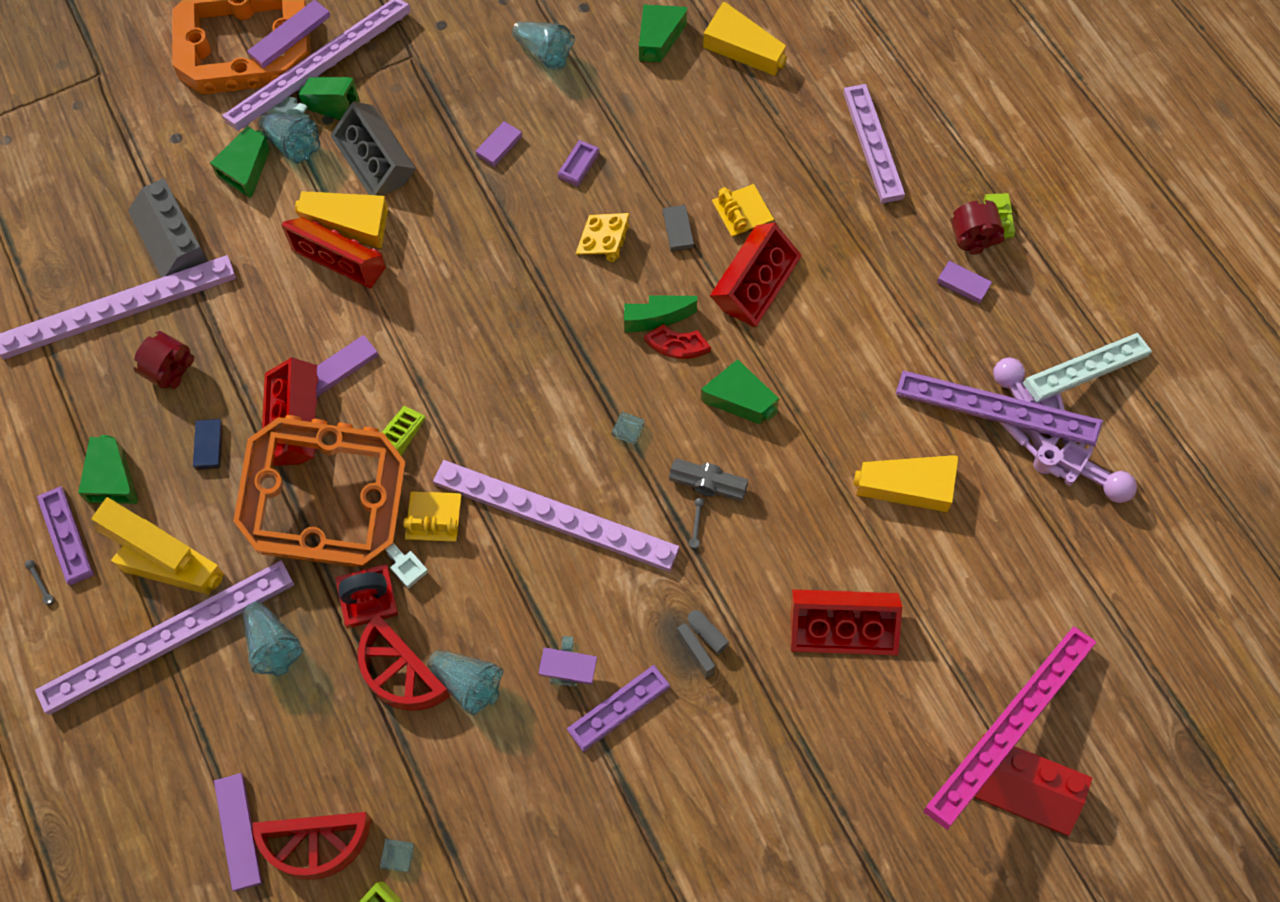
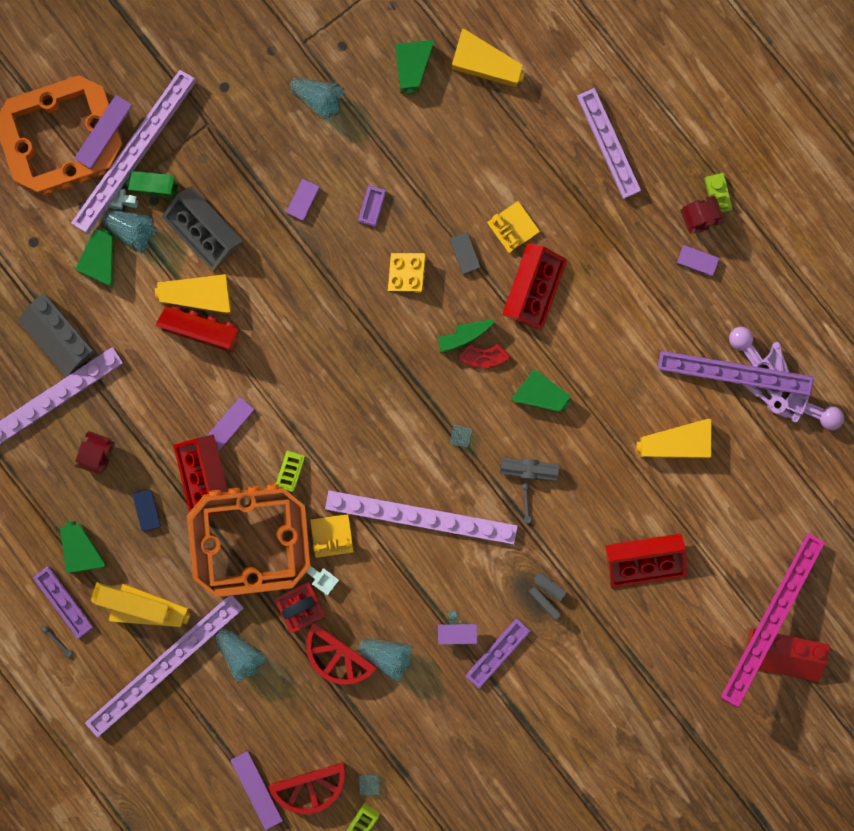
camera: 10 degrees left, 20 degrees up
light aqua tile [1023,333,1152,403] -> none

